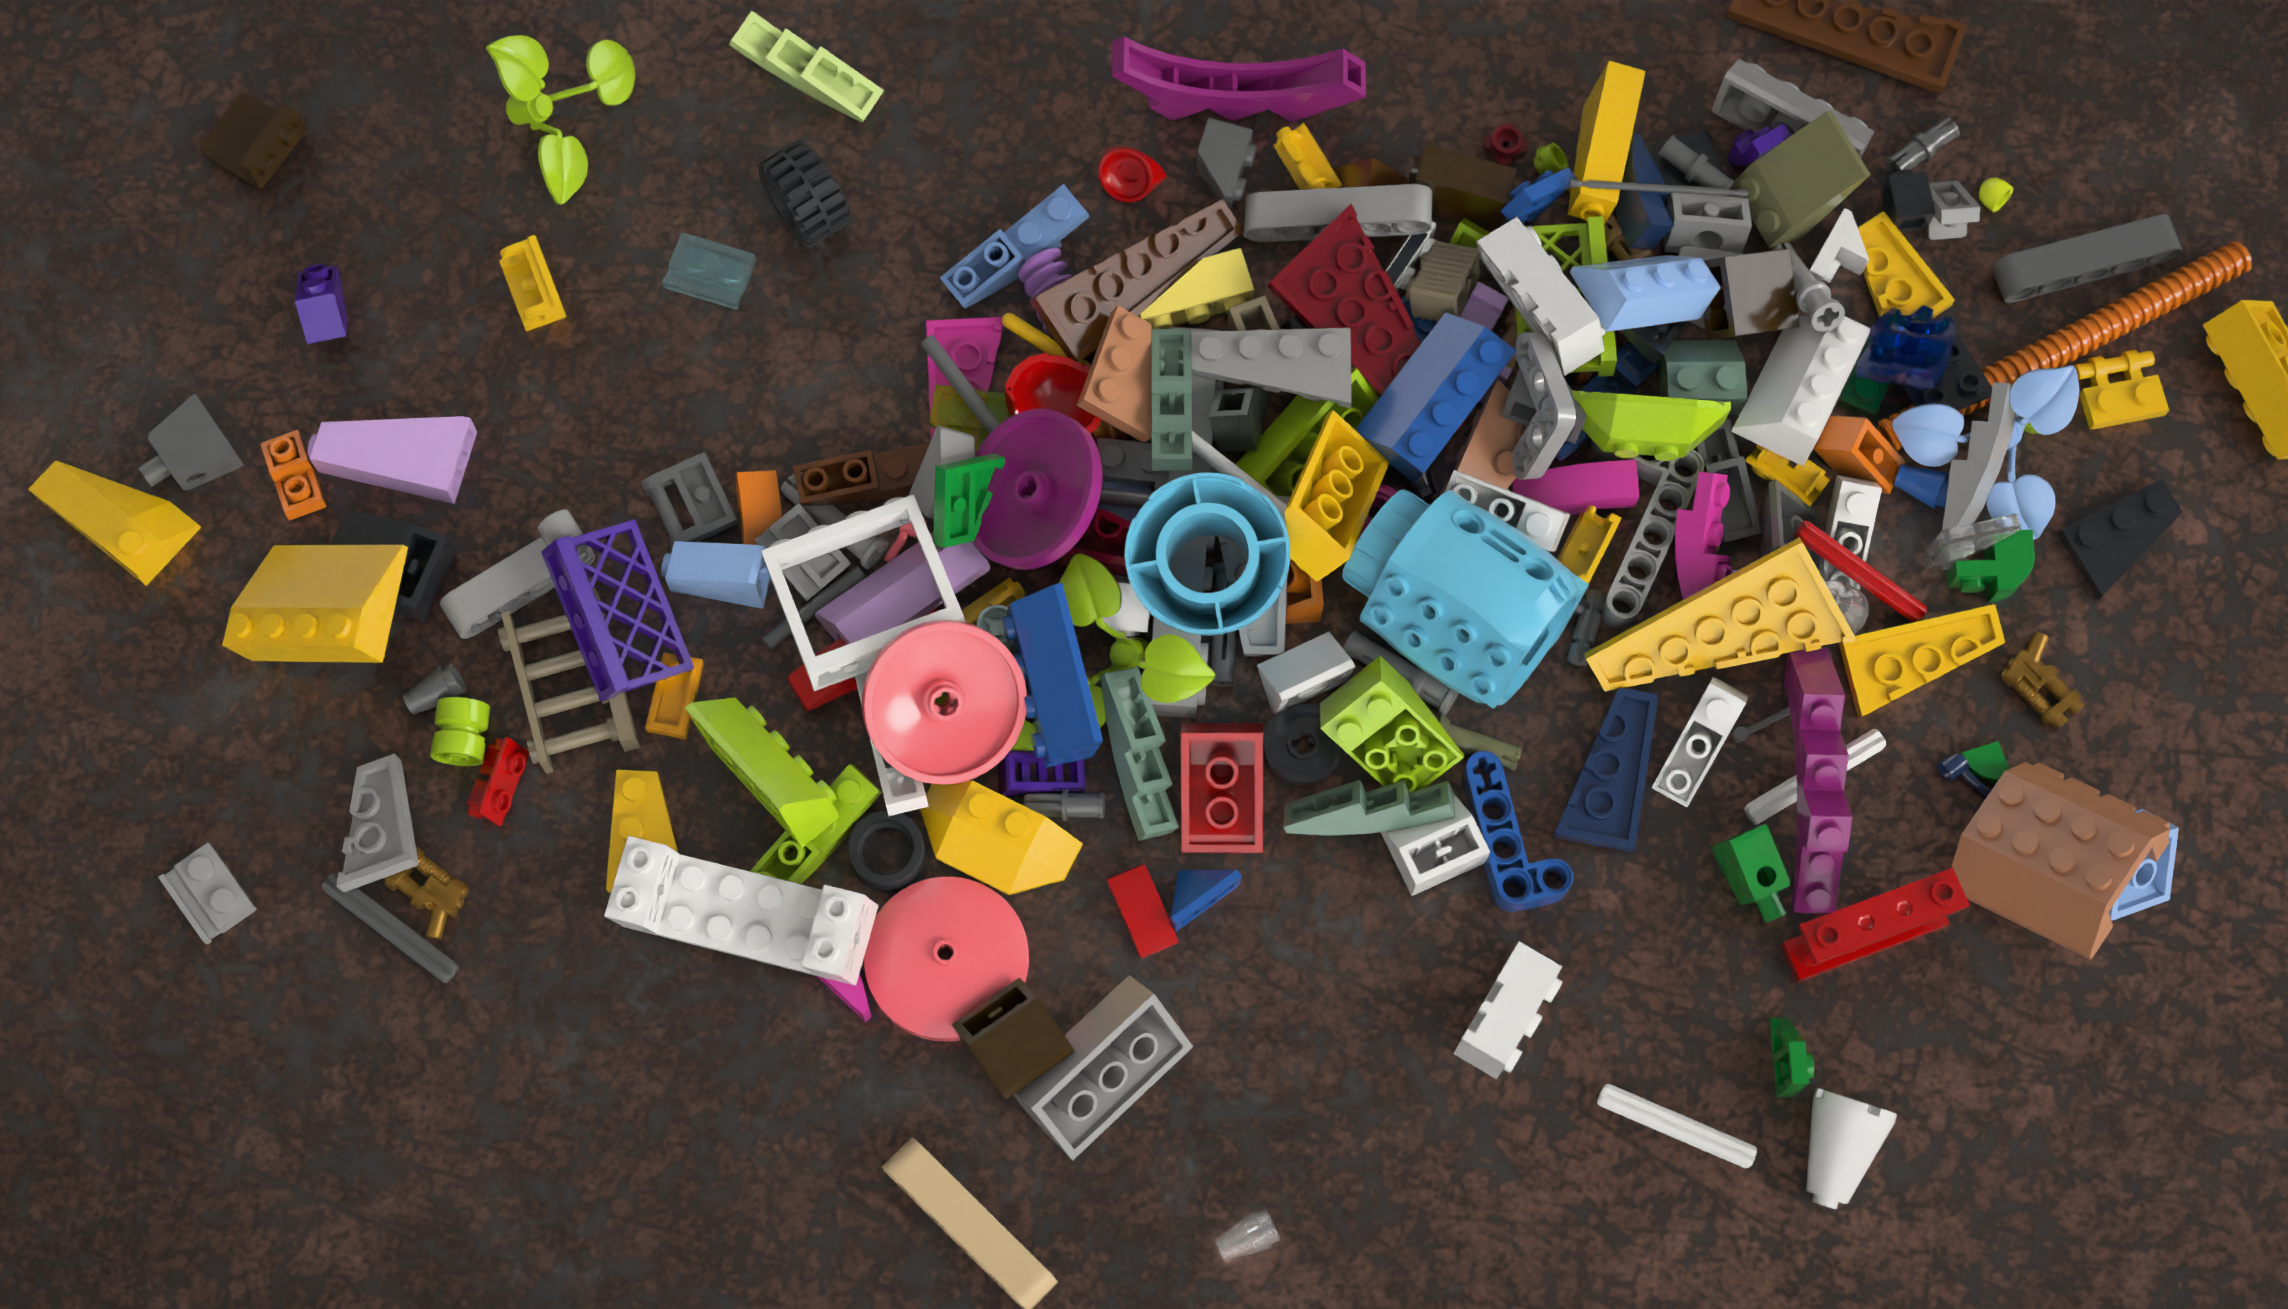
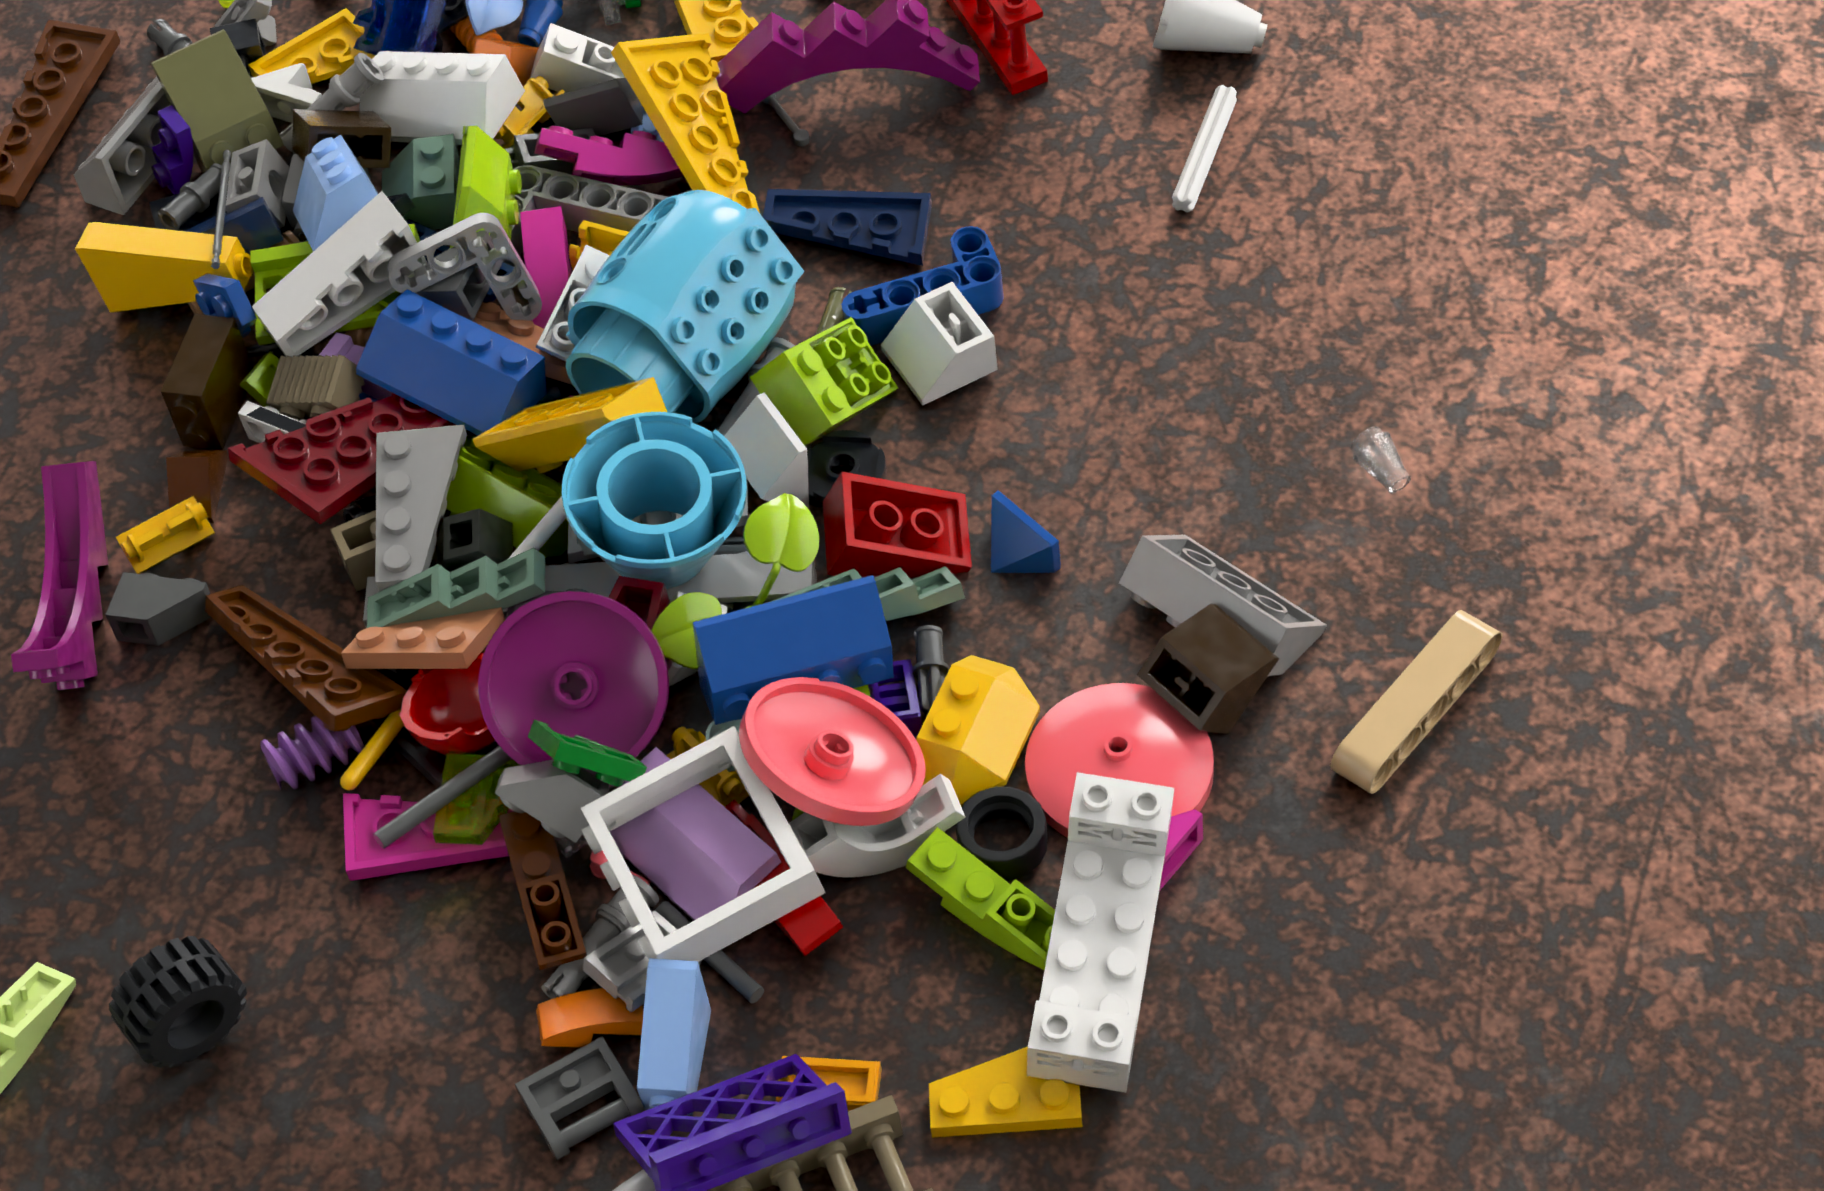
camera: 85 degrees left, 20 degrees down
clear light blue plate [662,232,756,310] -> none
lime slope [685,698,840,848] -> none
medium blue slope [940,184,1090,309] -> none
red piece [1099,146,1167,203] -> none
red slope [1106,863,1179,959] -> none
light yellow slope [1140,248,1254,329] -> none
light grey beam [1244,184,1432,242] -> none
sand green slope [1283,780,1455,836] -> none
white wedge [1454,942,1563,1079] -> none
dark red plate [1483,123,1529,166] -> none
lime plate [1534,143,1569,175] -> none
white slope [1652,677,1749,807] -> none
green torso [1710,824,1791,923] -> none
white axle [1744,729,1886,825] -> none
green wing [1769,1017,1814,1098] -> none
red axle [1794,520,1927,623] -> none

